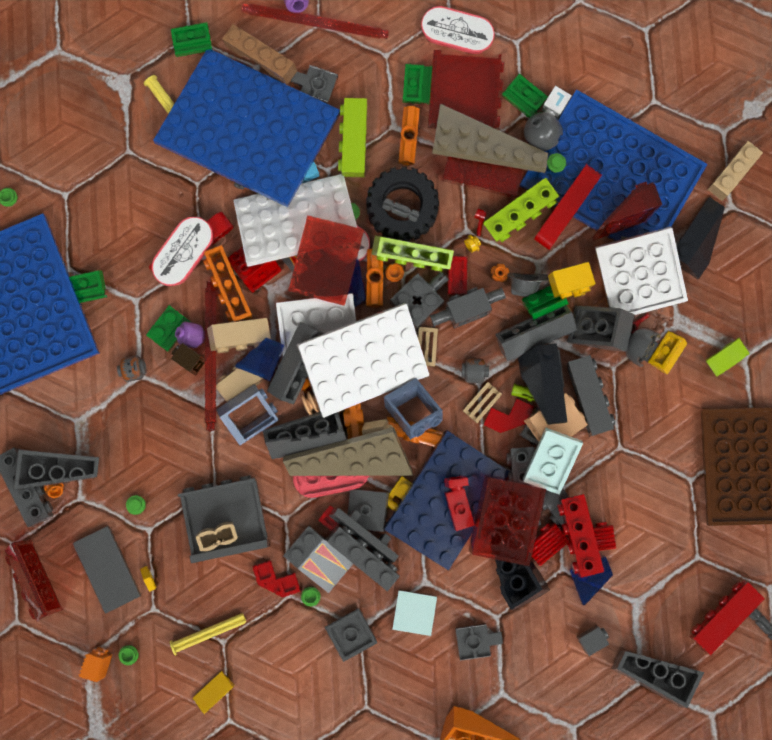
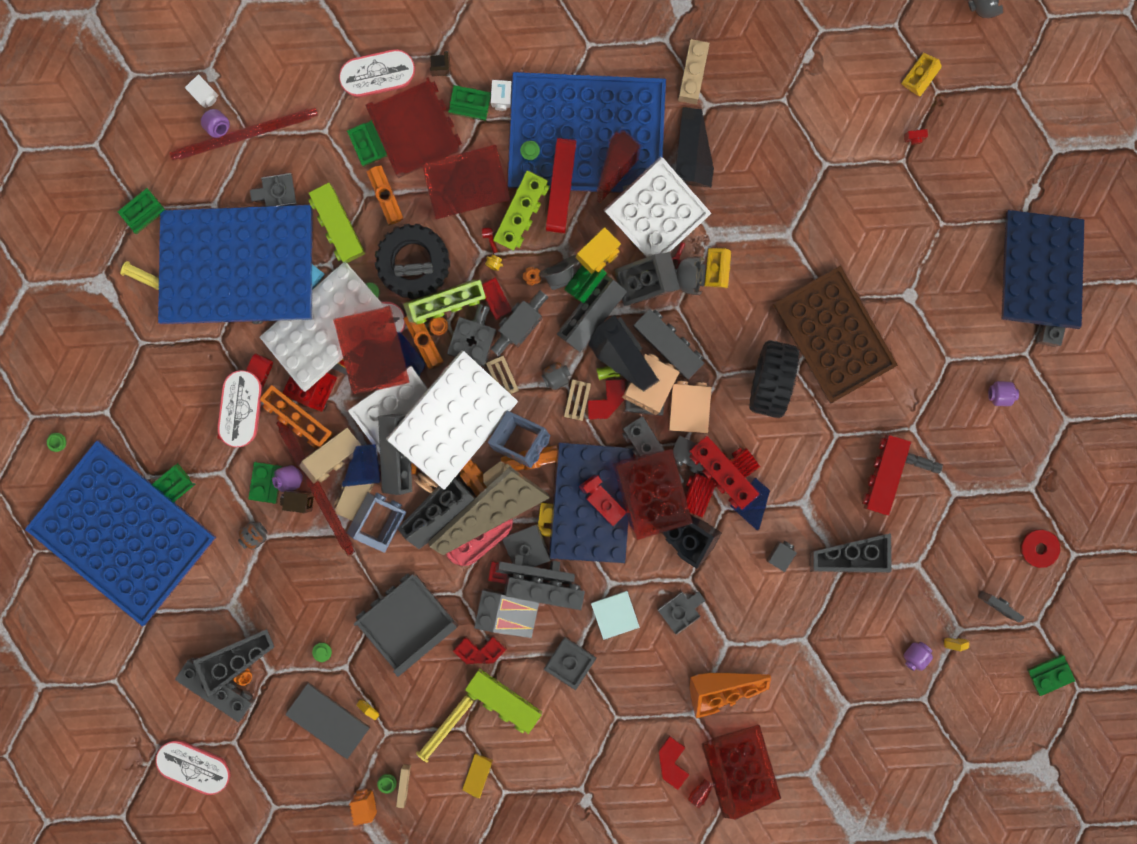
camera: 30 degrees left, 5 degrees up
clear red slope [5,540,63,622] -> none
tan brick [196,522,238,551] -> none
medium nougat arch [222,24,297,85] -> none
bright green plate [301,587,321,607] -> none
dark tan wing [432,104,548,173] -> none
light aqua plate [523,428,583,495] -> none
dark grey cylinder [524,112,563,151] -> none
lime slope [706,338,750,376] -> none
none -> tan tile [396,765,411,808]
none -> dark brown panel [430,51,451,77]
none -> lime brick [465,668,542,734]
none -> light nougat brick [668,381,712,433]
none -> black tyre [749,340,800,418]

